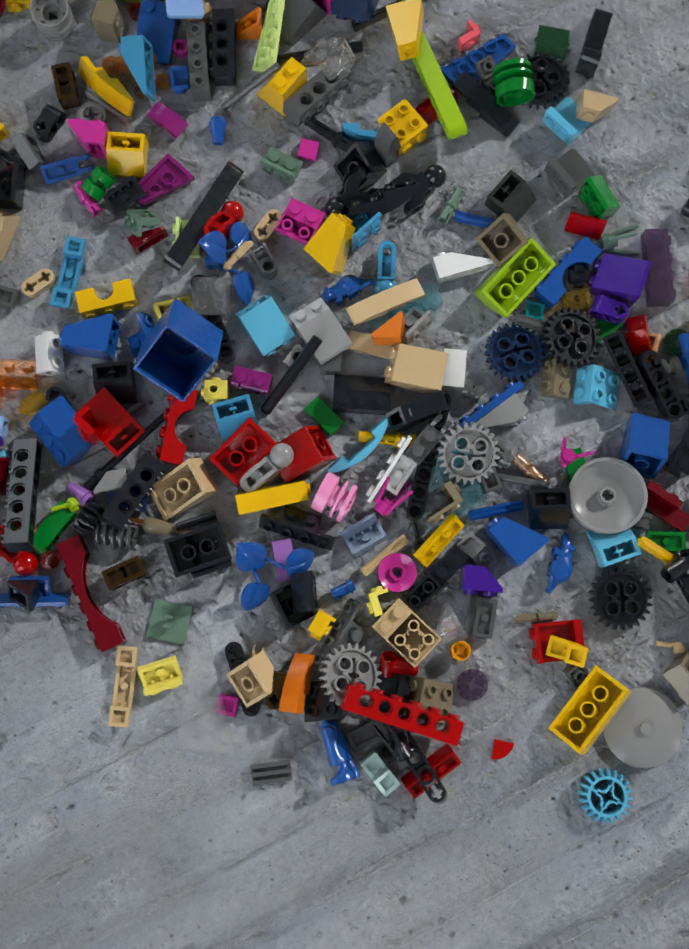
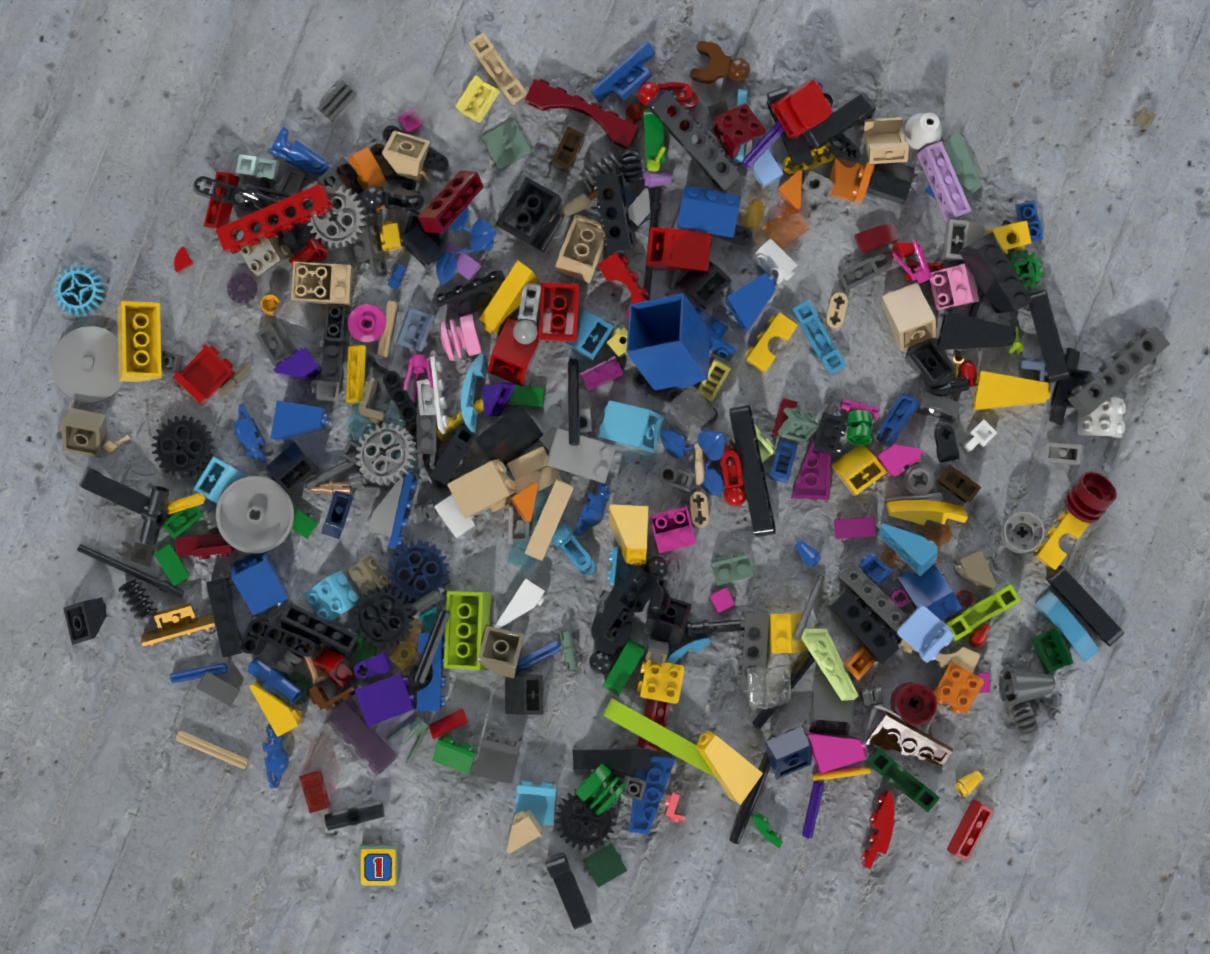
camera: 145 degrees right, 5 degrees up
black slope [6,580,40,612] -> none
red bracket [73,406,100,446] -> none
light yellow bracket [366,586,388,617] -> none
blue axle [468,500,524,521] -> none
yellow slope [546,635,589,668] -> none
dark pink plant [558,437,595,468] -> none
none -> reddish brown bracket [309,685,358,711]
none -> dark blue slope [321,491,353,539]
none -> black piece [362,177,424,212]
none -> black axle [413,609,450,683]
none -> dark red brick [418,170,484,233]
none -> dark purple slope [482,383,516,416]
none -> tan slope [507,446,549,480]
none -> green beam [602,638,646,696]
none -> blue slope [769,439,798,483]
none -> white plate [963,419,997,452]

